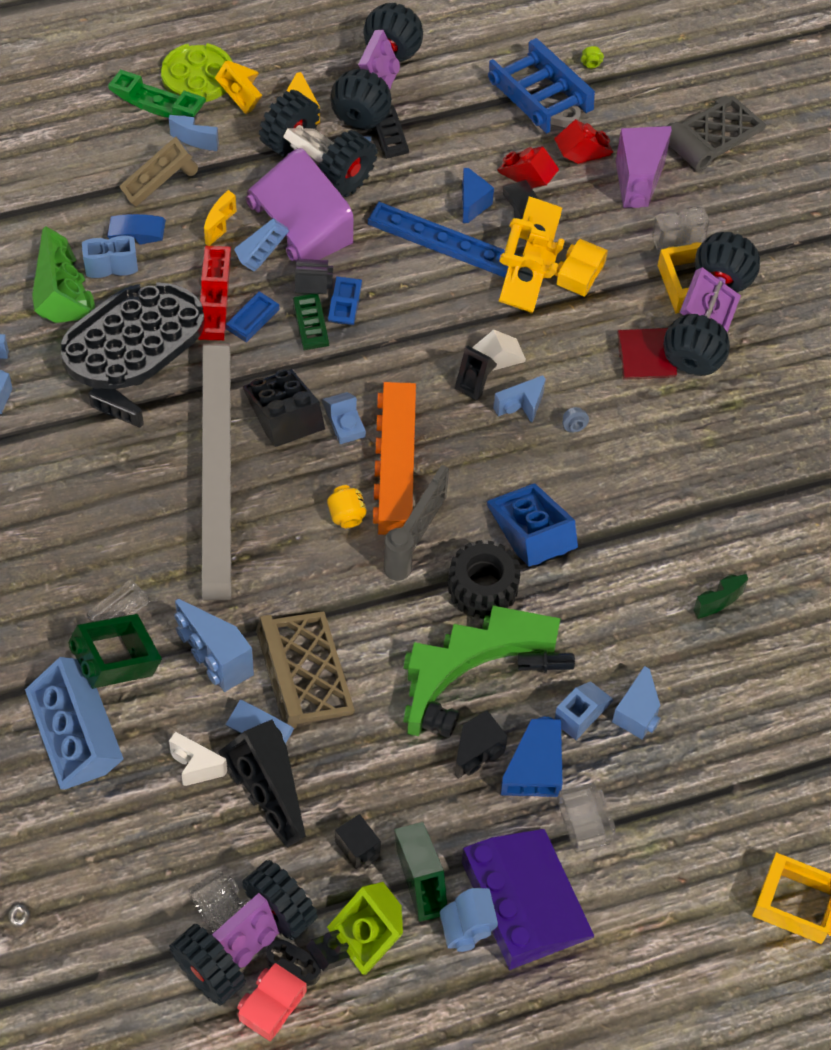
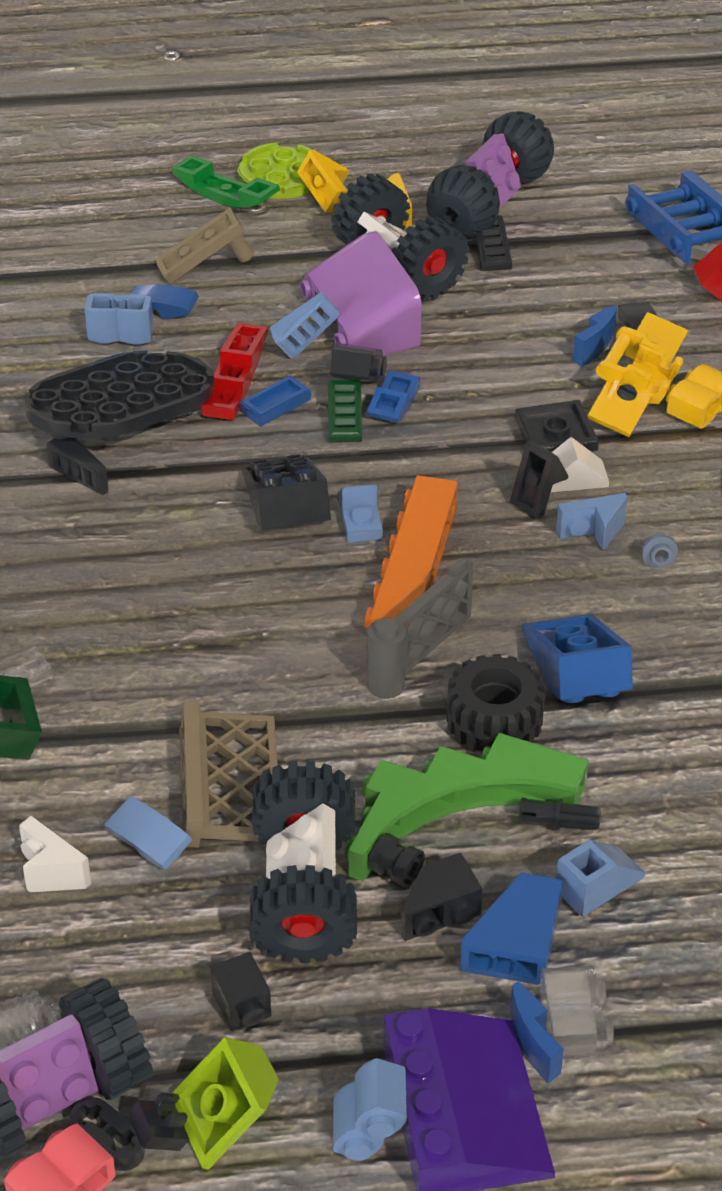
camera: 15 degrees right, 15 degrees down
bright green wedge [32,226,95,323] -> none
medium blue slope [169,115,219,151] -> none
medium blue slope [174,599,254,692] -> none
light grey beam [202,343,232,601] -> none
yellow slope [204,190,237,246] -> none
black wedge [218,719,306,848] -> none
yellow head [327,485,367,529] -> none
blue tile [368,202,518,278] -> none
dark green slope [394,822,448,922] -> none
blue slope [462,168,494,223] -> none
red slope [497,146,559,189] -> none
medium blue slope [612,666,661,740] -> none
none -> black plate [249,761,357,963]
none -> blue slope [510,981,564,1083]
none -> black plate [515,400,599,452]
none -> blue slope [573,305,617,367]

